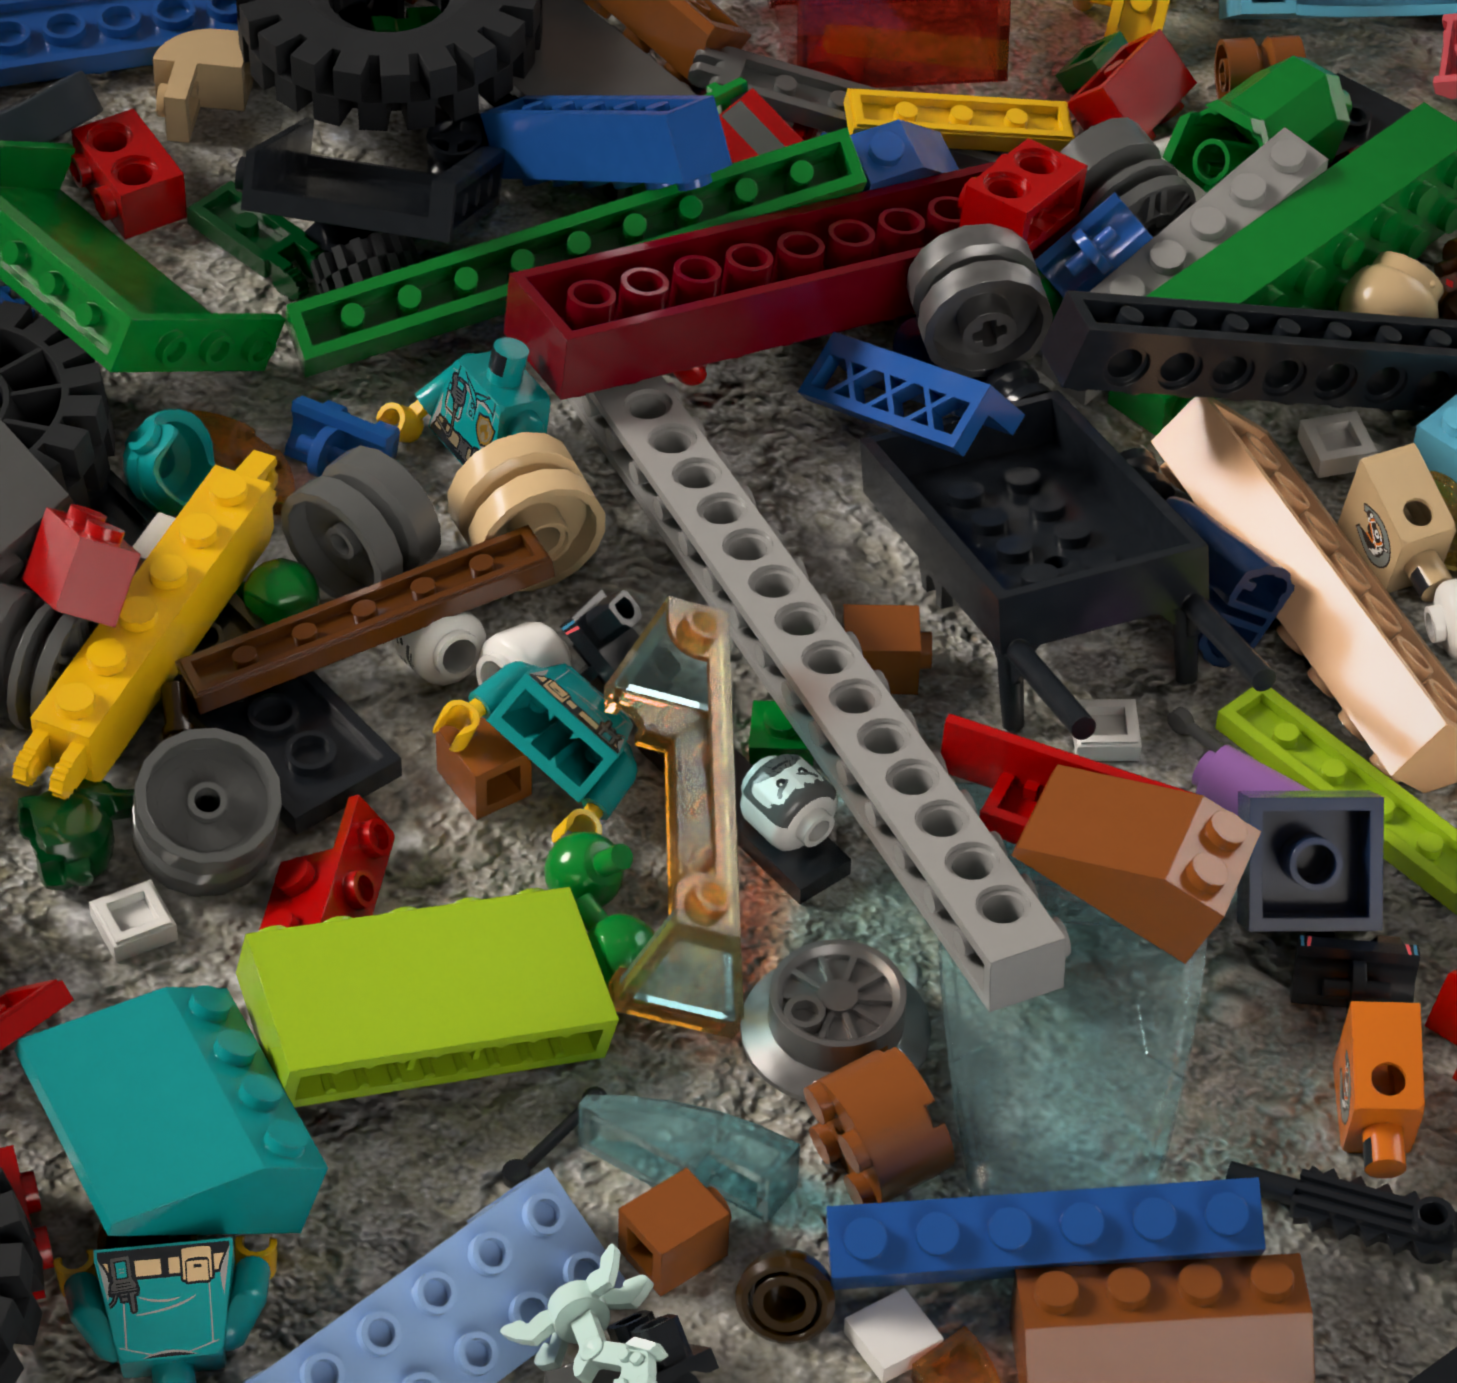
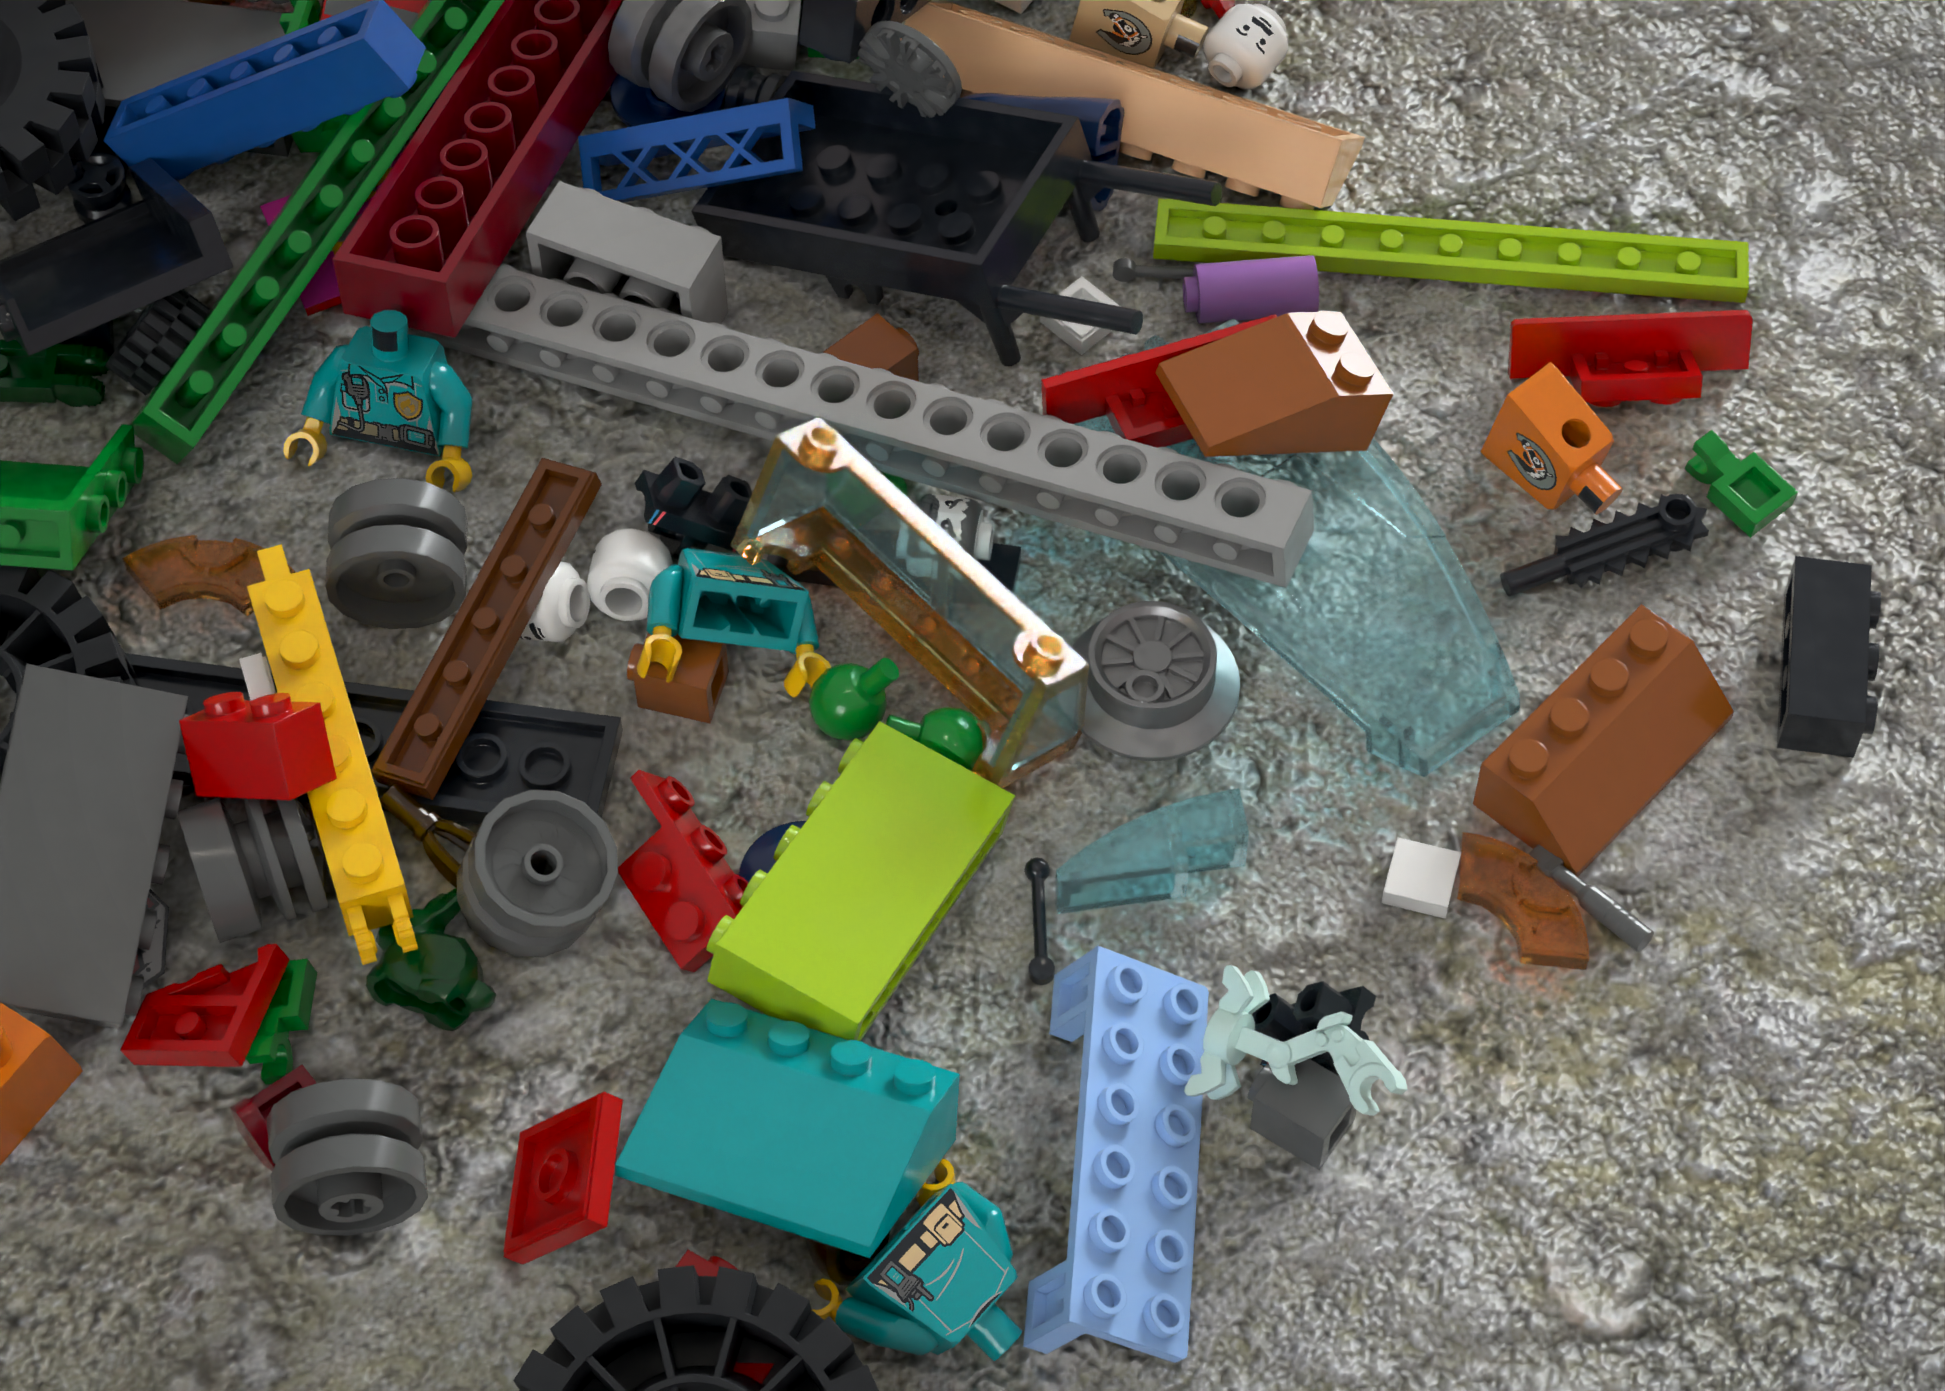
camera: 40 degrees left, 10 degrees up
white tile [89,879,178,963] -> none
teal cap [123,409,229,516] -> none
green piece [235,558,320,625] -> none
blue hips [284,395,400,477] -> none
tan wheel [447,432,605,592] -> none
dark orange brick [618,1167,732,1297] -> none
dark brown brick [735,1248,835,1344] -> none
dark orange brick [803,1045,955,1204] -> none
blue brick [826,1177,1266,1290] -> none
dark blue brick [1237,790,1384,932] -> none
black hips [1290,931,1420,1016] -> none
none -> light grey brick [526,181,728,324]
none -> dark grey wheel [858,21,962,118]

